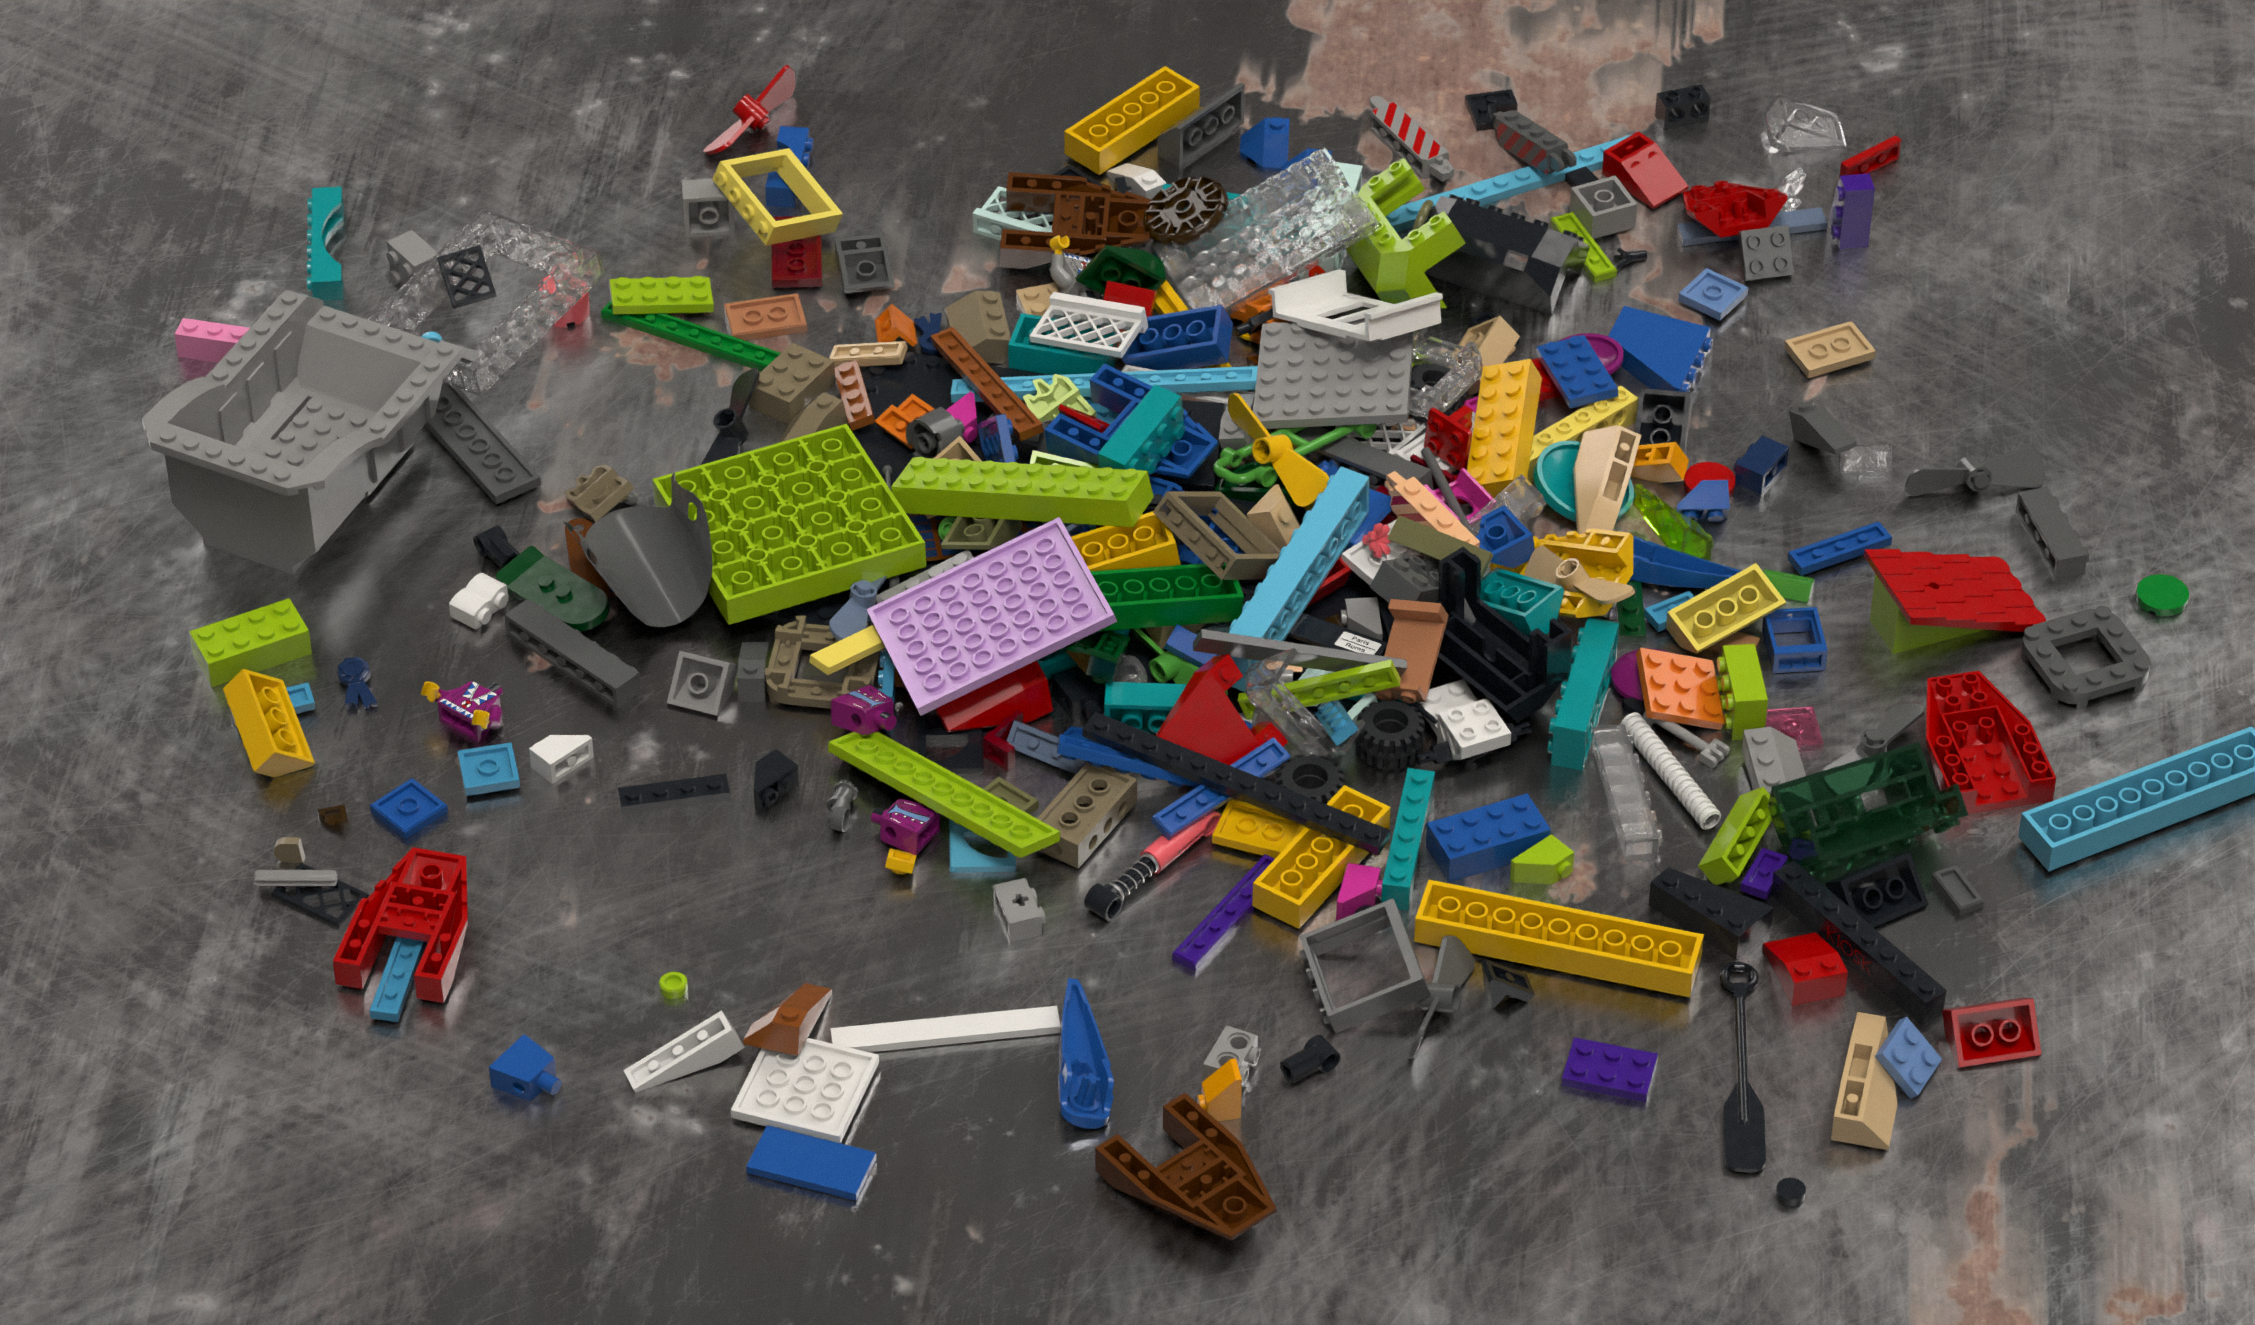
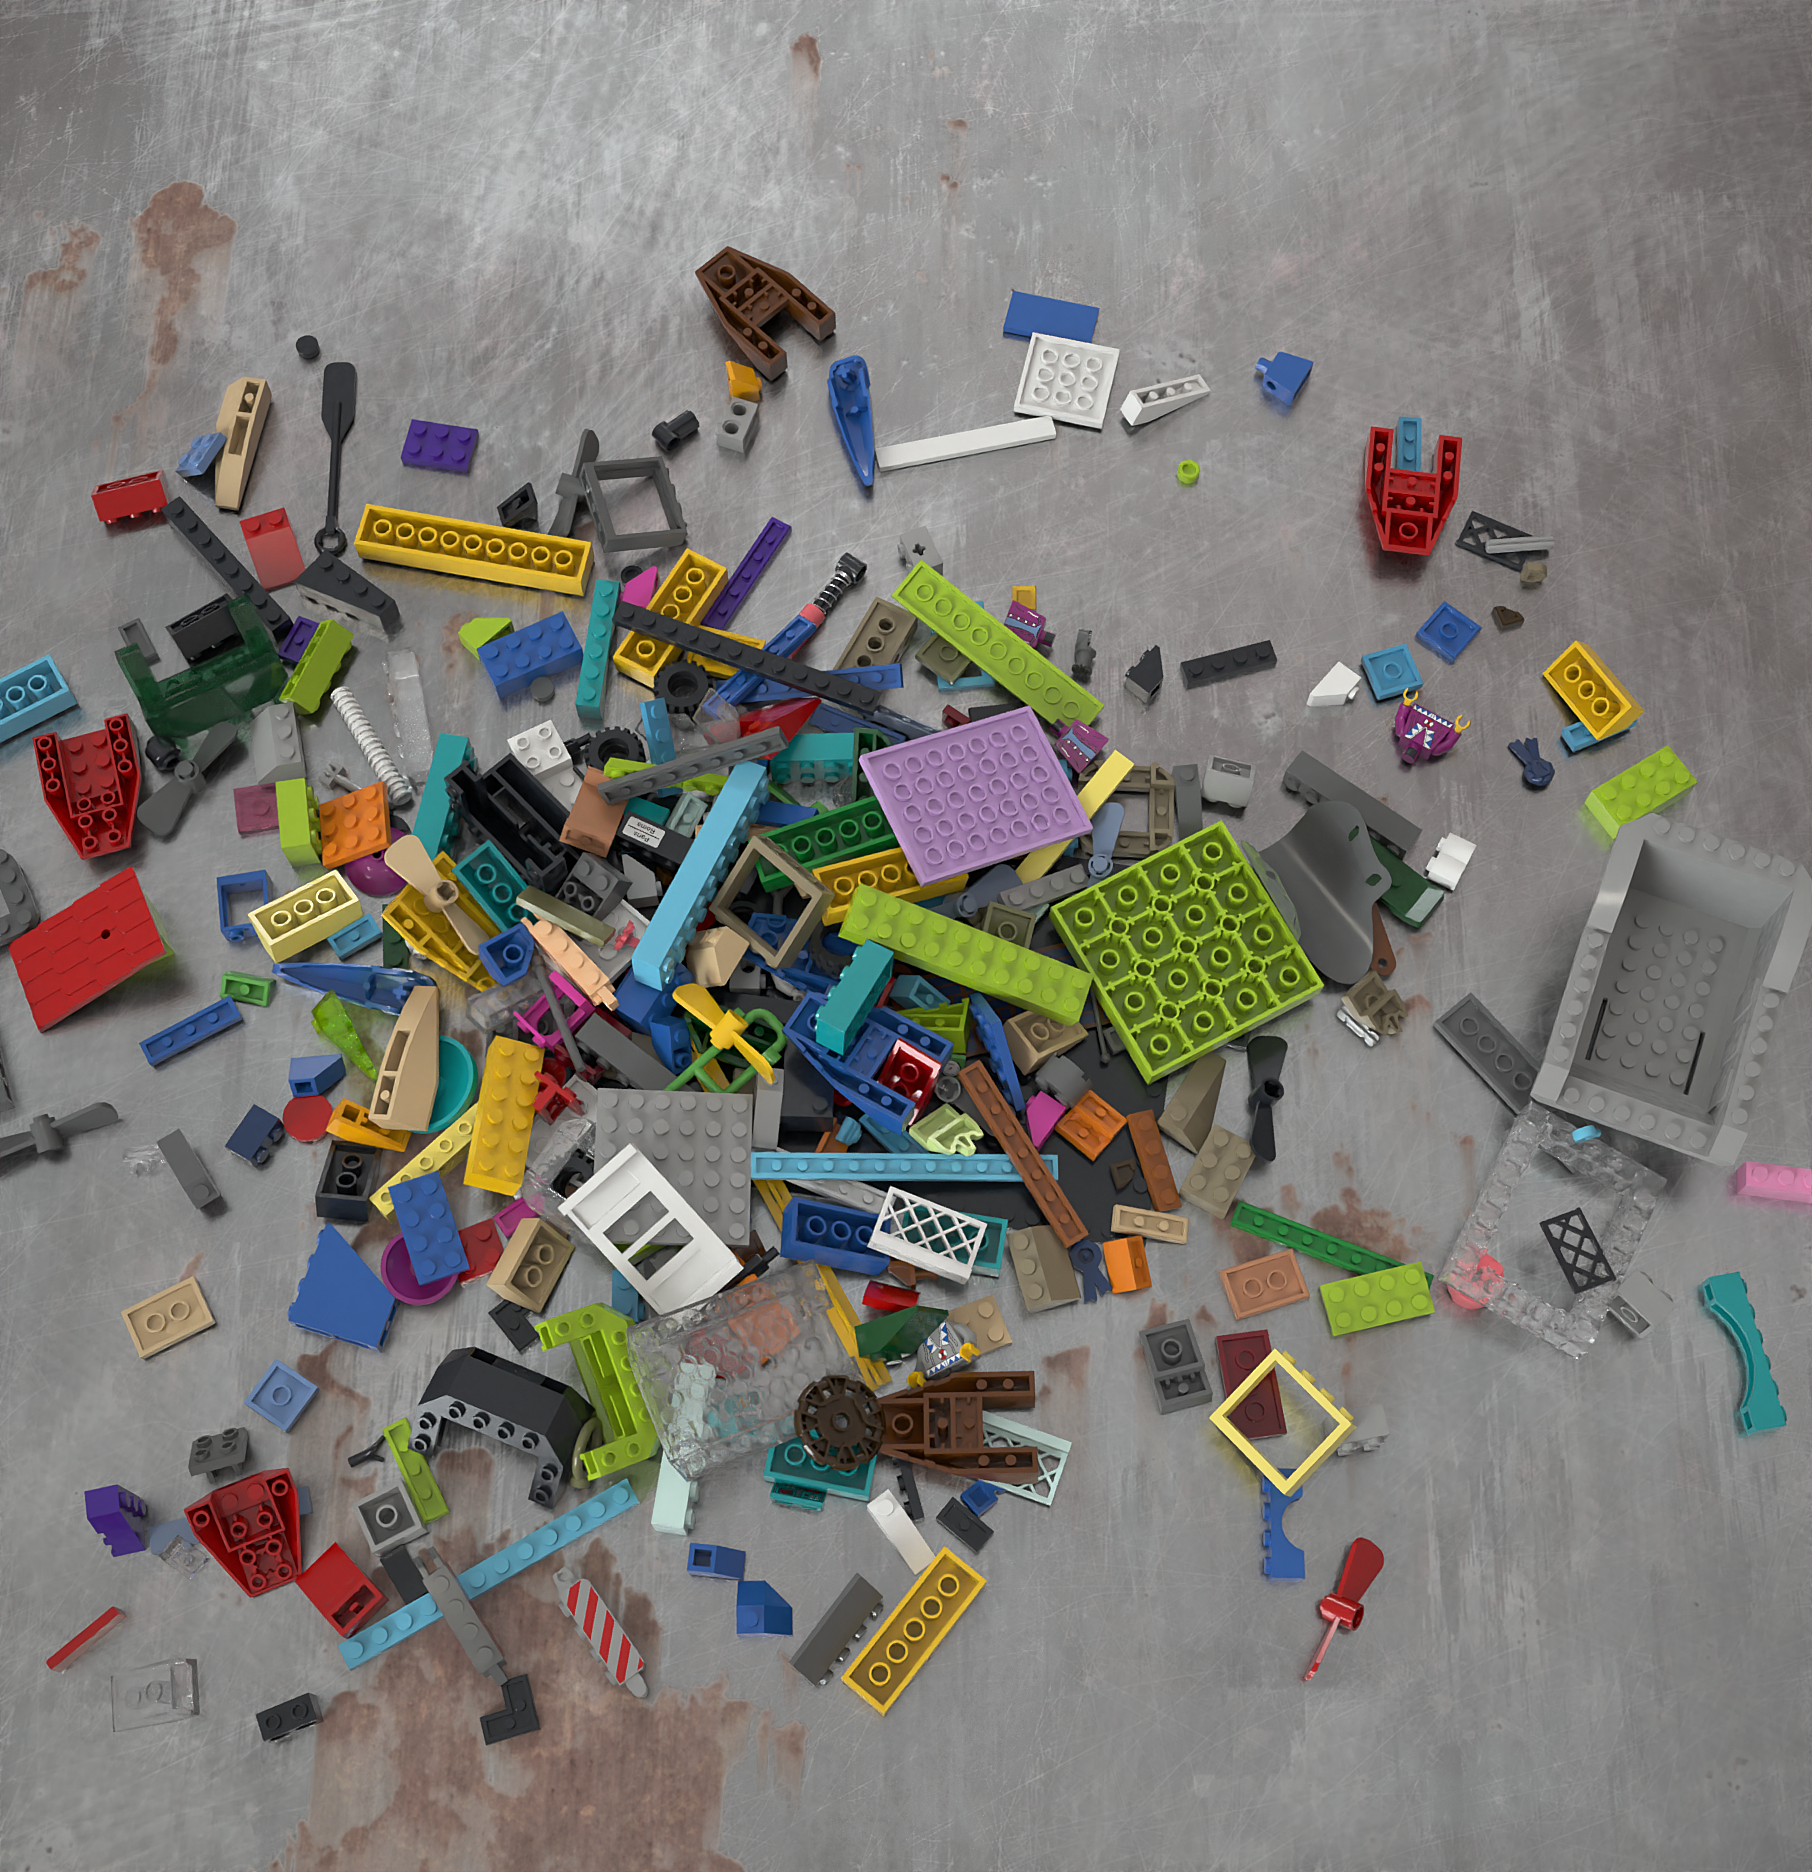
camera: 175 degrees right, 25 degrees up
black piece [473,525,520,569] -> none
dark orange wedge [743,983,832,1056] -> none
none -> dark brown tile [1109,1158,1135,1191]

